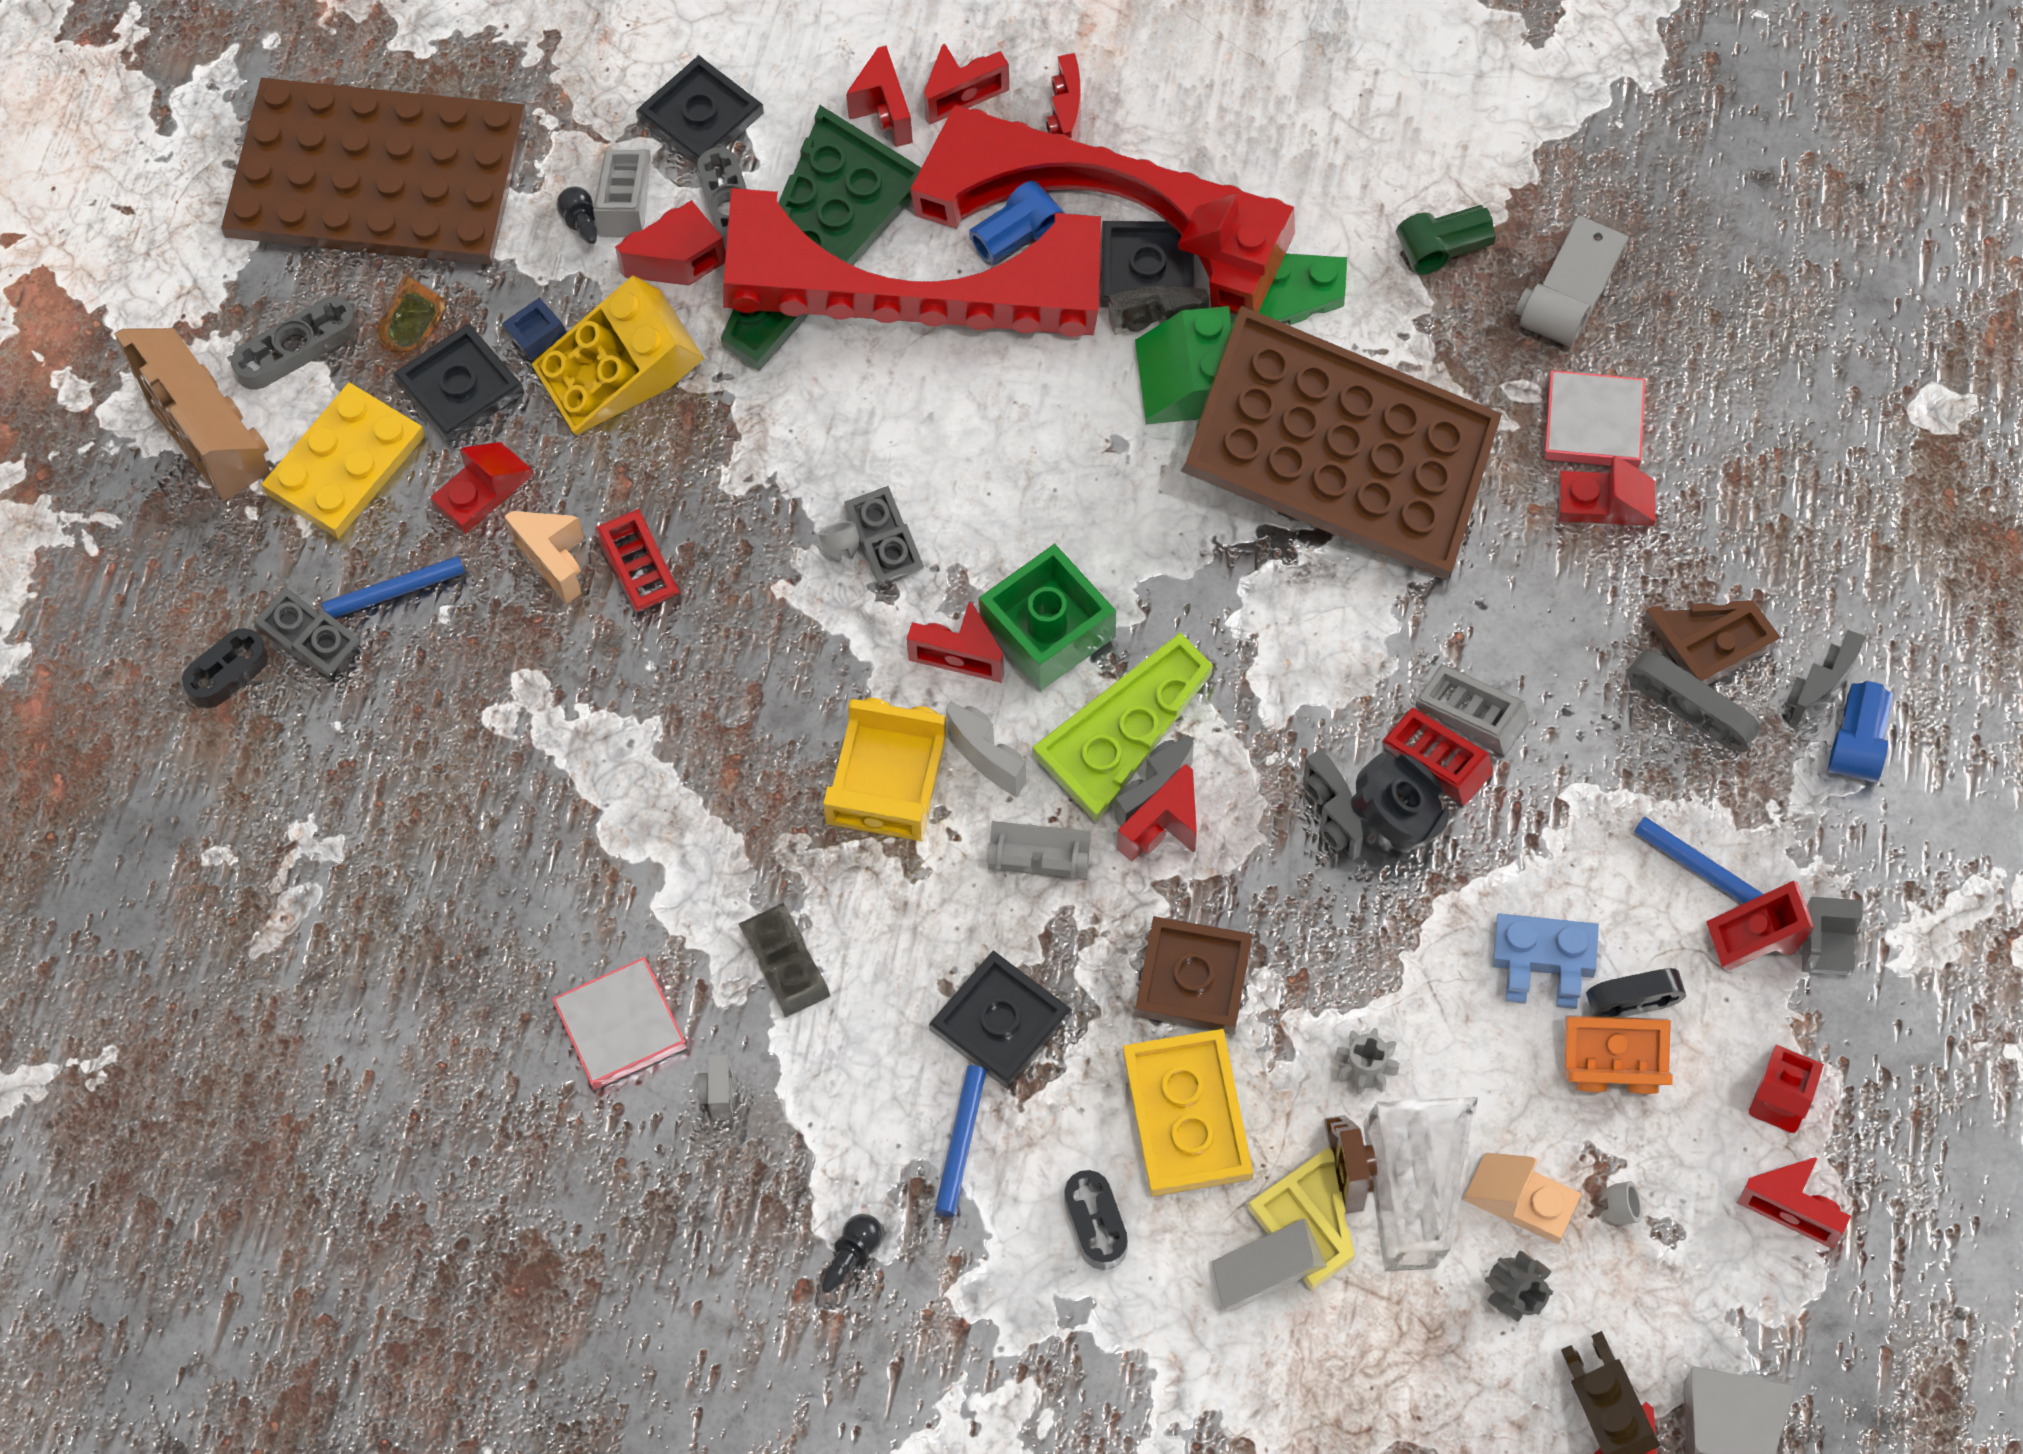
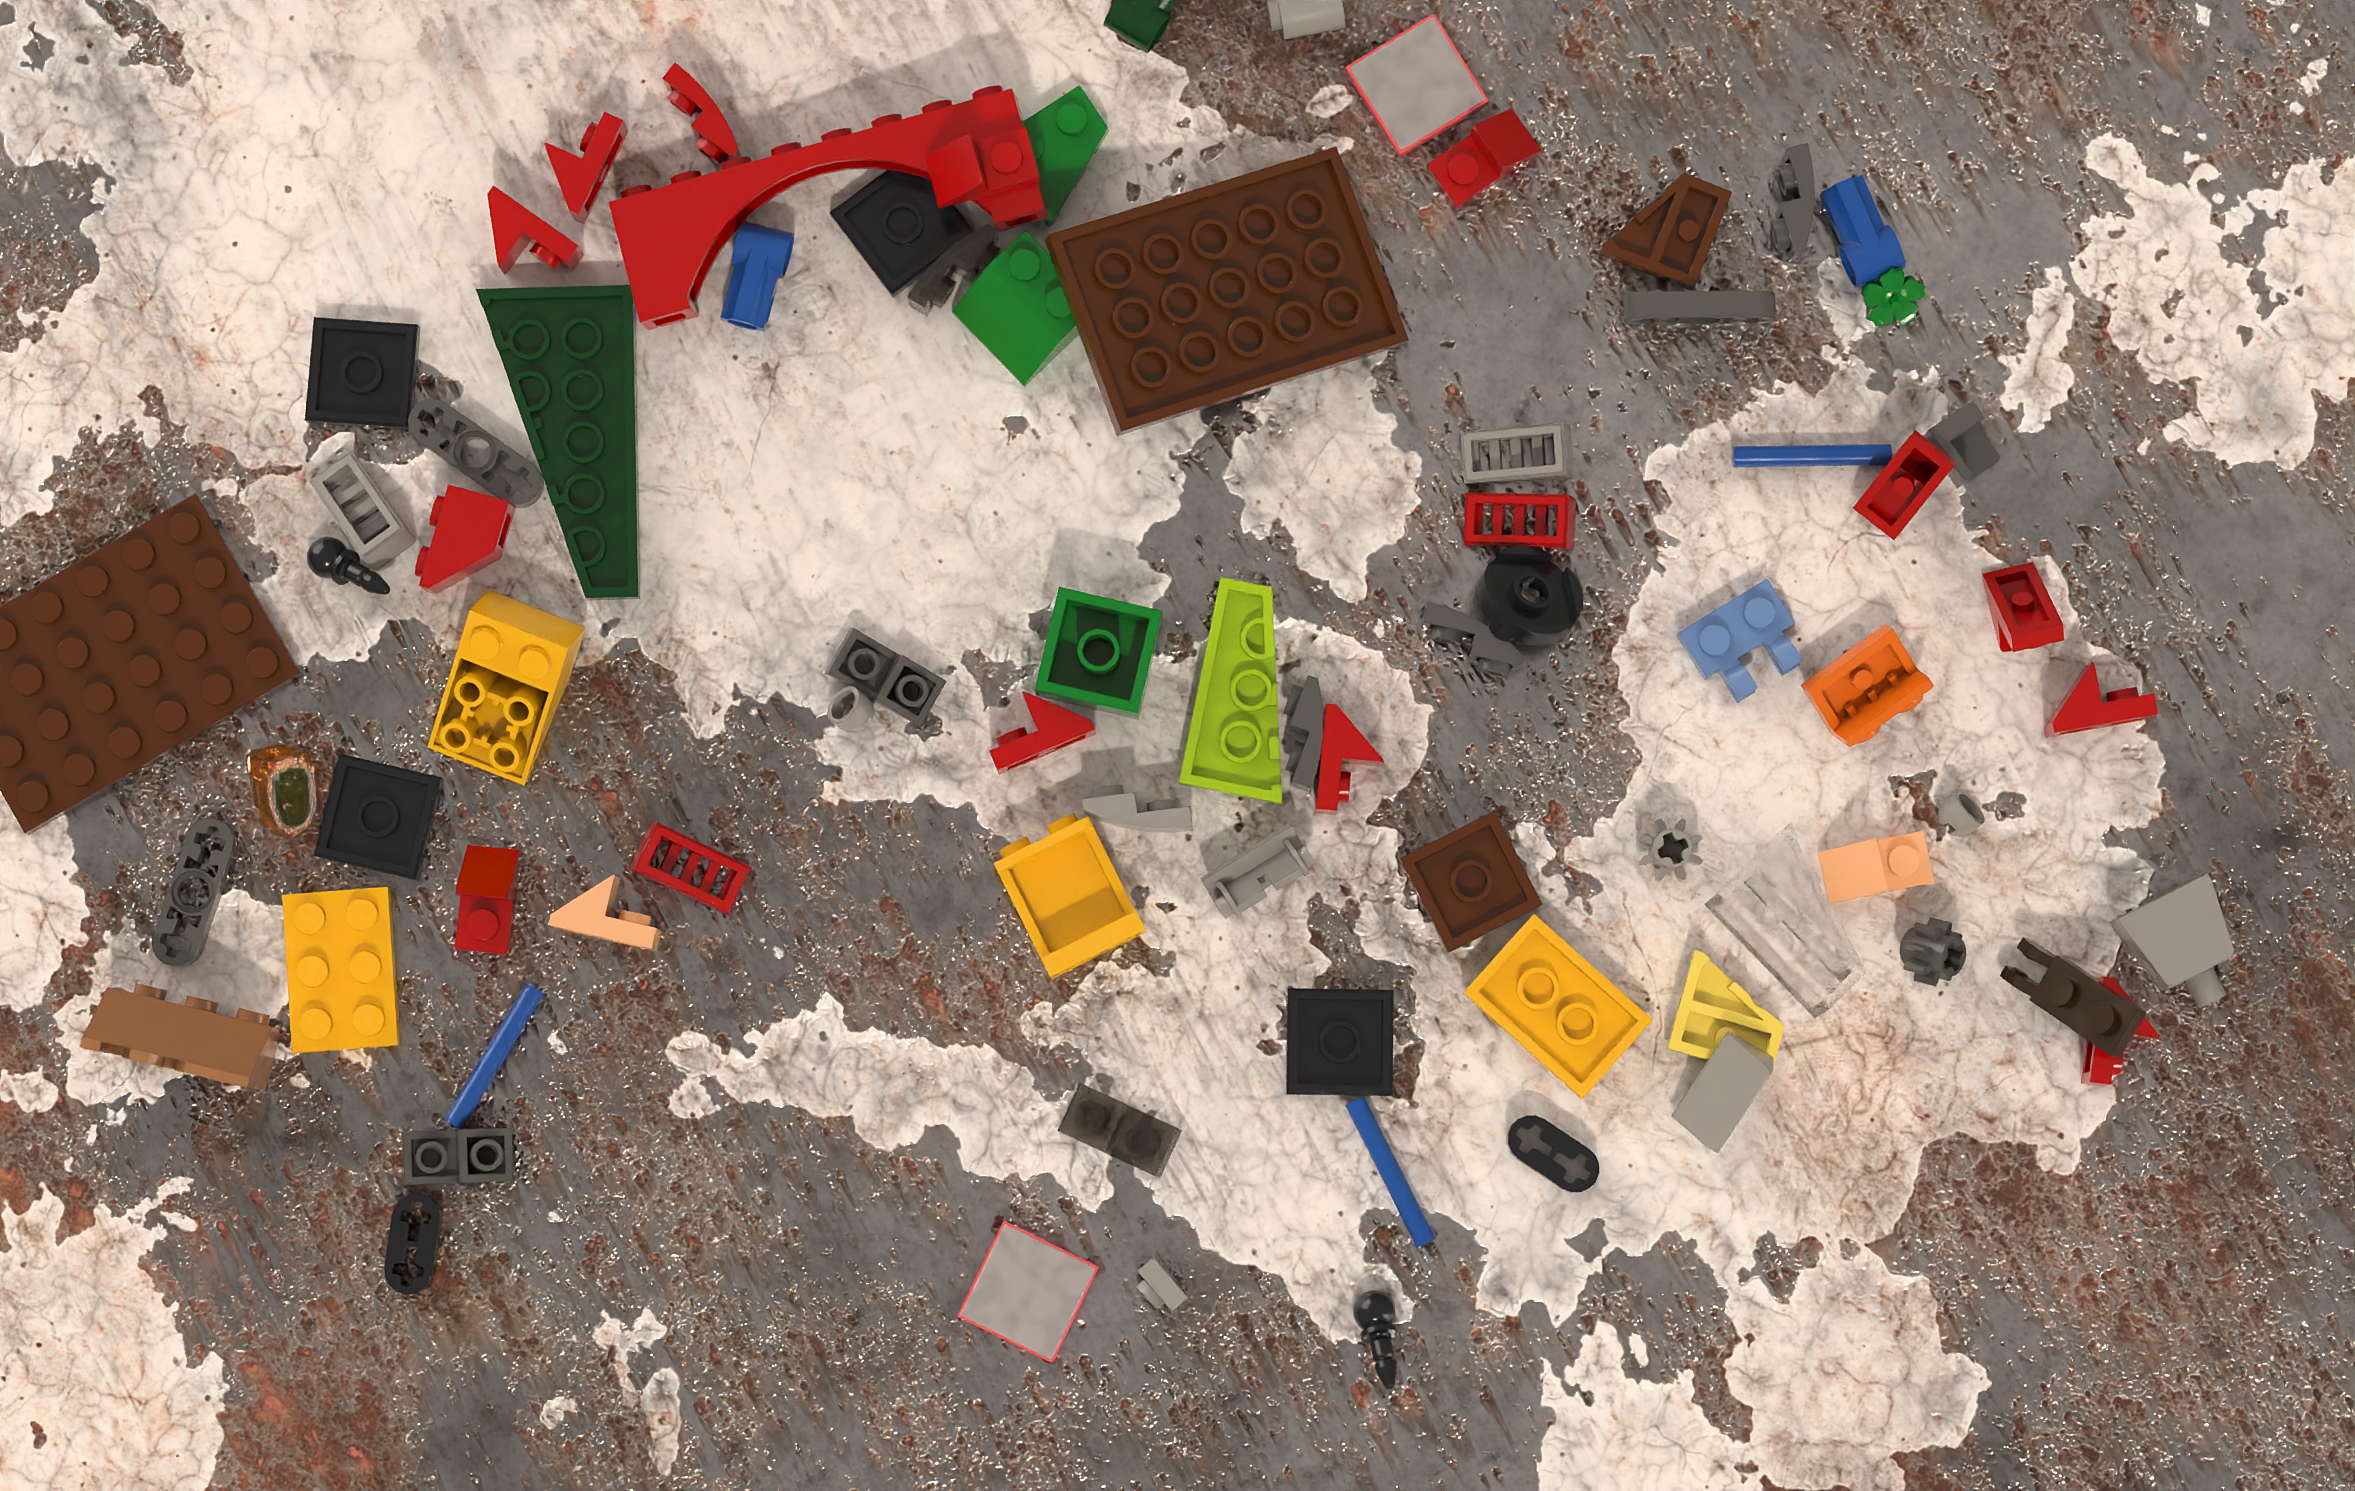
camera: 40 degrees left, 20 degrees up
dark blue plate [502,297,567,361] -> none
red arch [723,188,1101,337] -> none
reddish brown wing [1324,1115,1378,1214] -> none
black beam [1586,968,1686,1017] -> none
none -> green plant [1861,267,1926,327]

